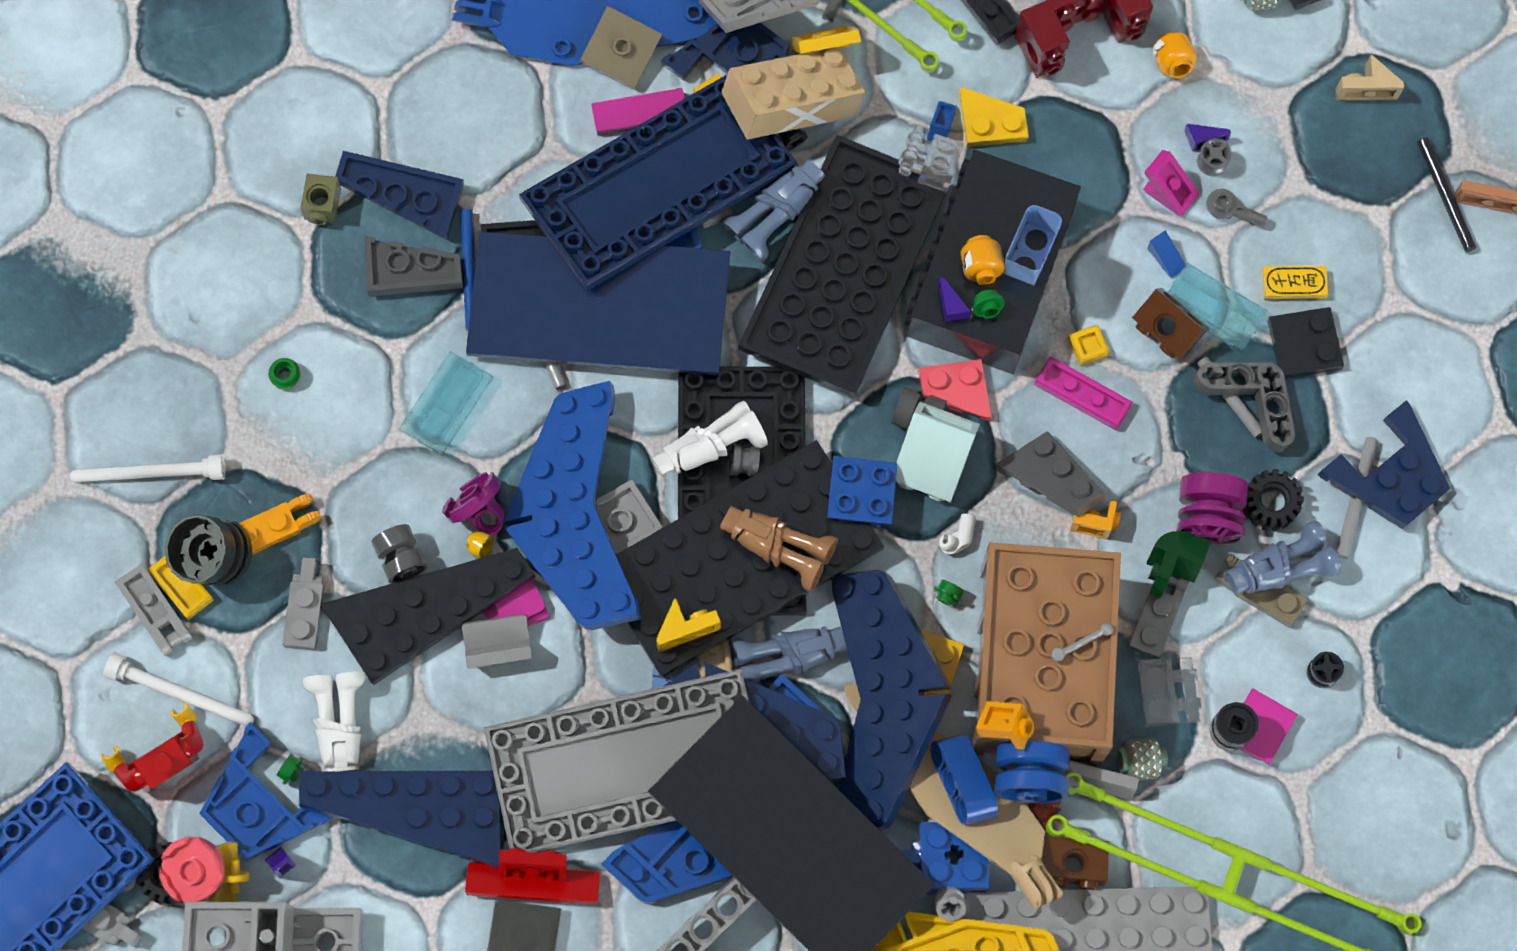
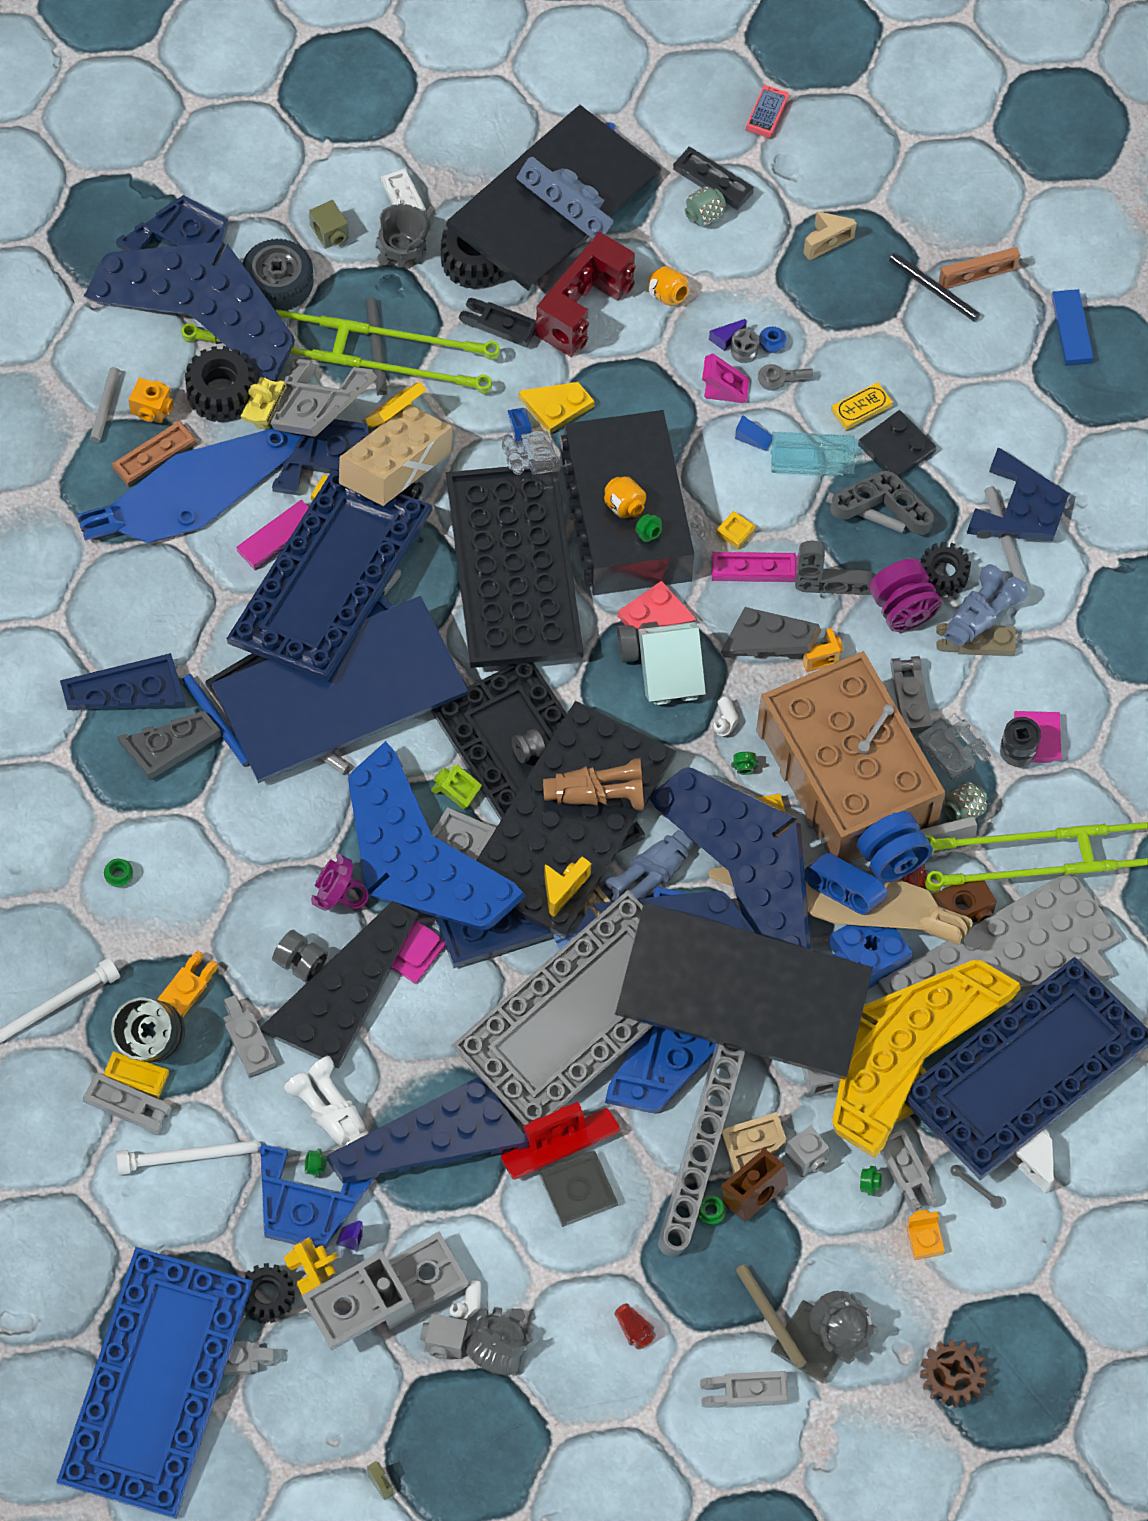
camera: 30 degrees left, 10 degrees down
red torso [101,702,204,792] -> none
coral tile [159,836,225,902] -> none
olive brick [301,173,341,225] -> none
clear light blue piece [399,351,493,455] -> none
light grey panel [462,614,532,669] -> none
yellow hinge [466,531,494,559] -> none
dark tan plate [579,6,662,90] -> none
white piece [652,401,768,476] -> none
sand blue piece [722,159,826,263] -> none
blue hinge [827,456,897,529] -> none
light grey bush [935,887,966,921] -> none
dark purple piece [938,277,971,322] -> none
light orange bracket [975,701,1033,750] -> none
light blue piece [1004,205,1062,285] -> none
reddish brown brick [1132,288,1209,359] -> none
dark green brick [1146,531,1211,597] -> none
black wheel [1306,651,1344,688] -> none
none -> lime bracket [431,764,482,809]
none -> dark blue wing [435,912,554,968]
none -> blue plate [759,326,786,353]
none -> dark grey beam [795,540,876,595]

